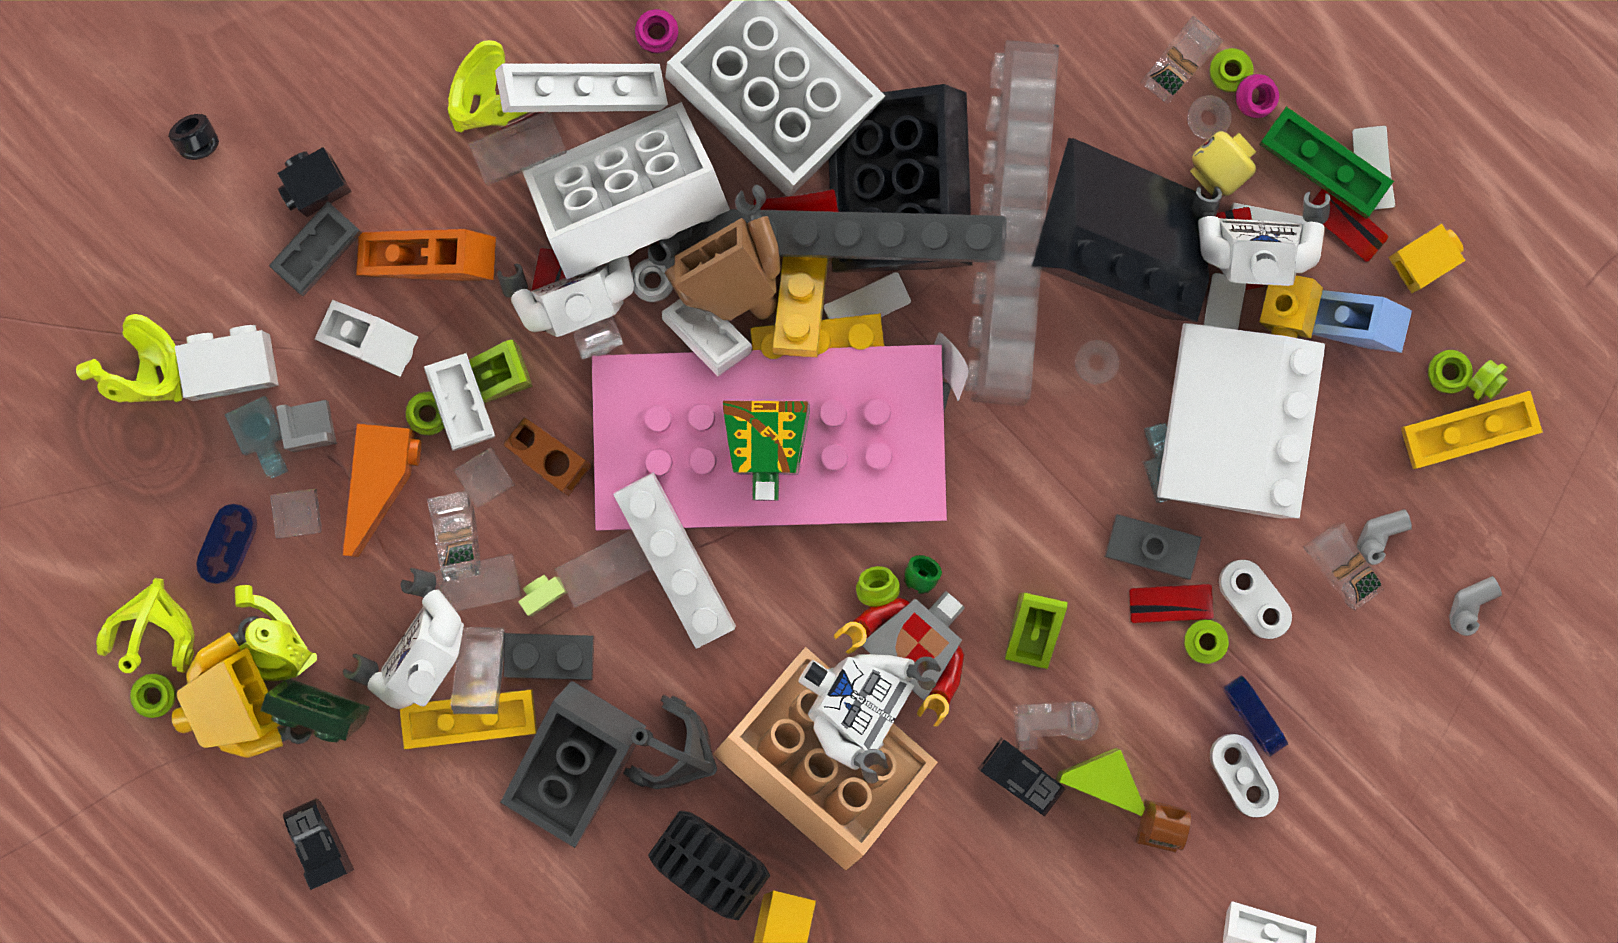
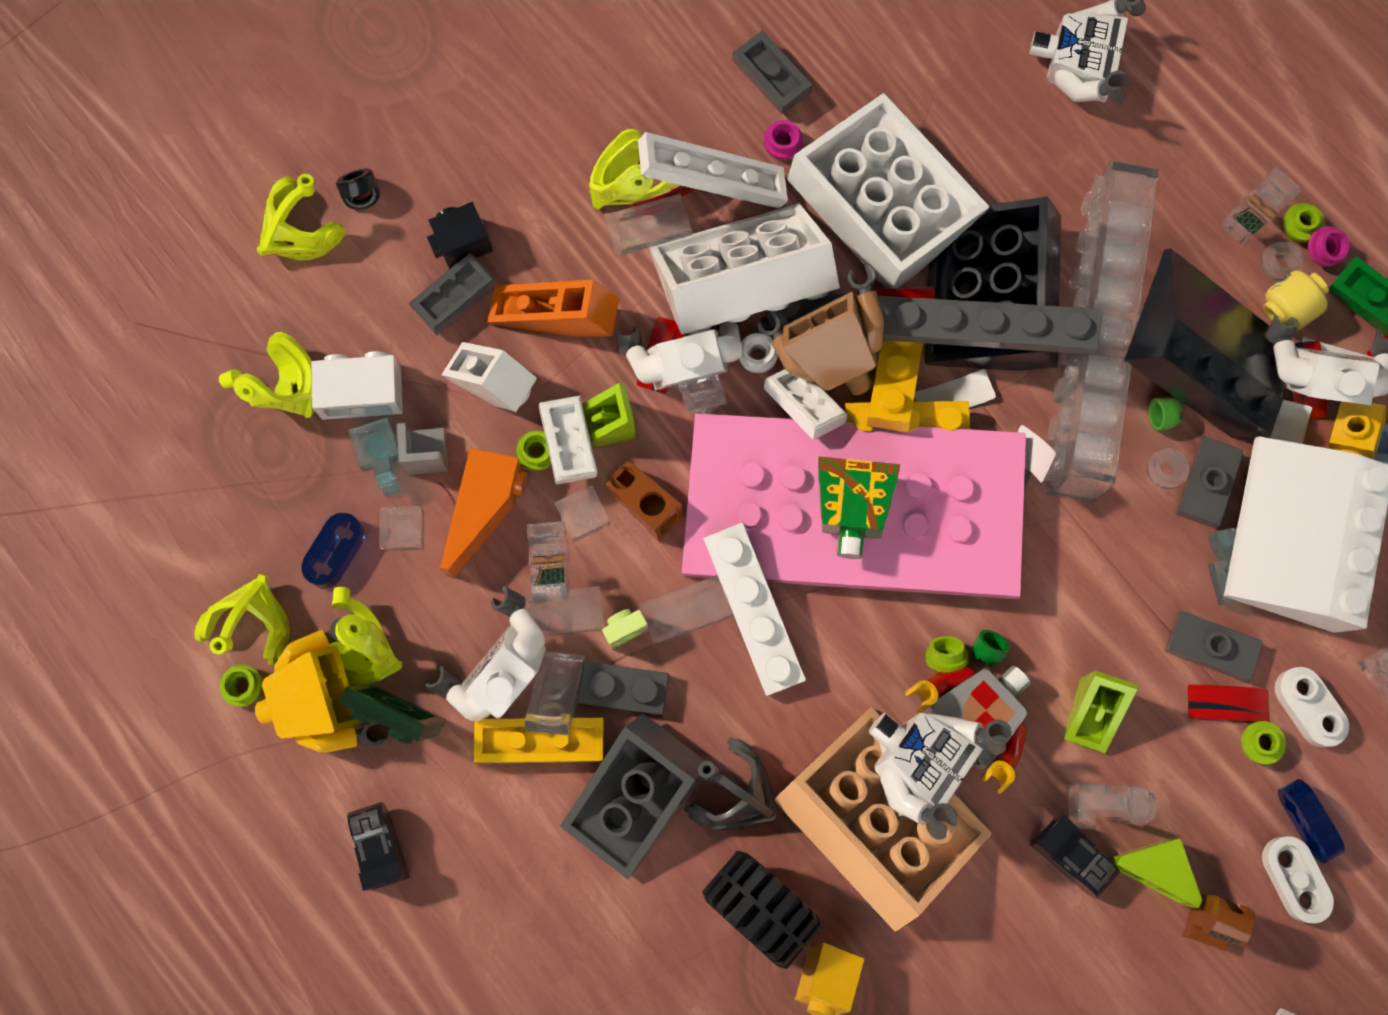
camera: 10 degrees right, 10 degrees down
none -> neon yellow helmet [256,174,346,261]
none -> bright green hinge [1148,397,1184,431]
none -> dark grey plate [1176,436,1244,528]

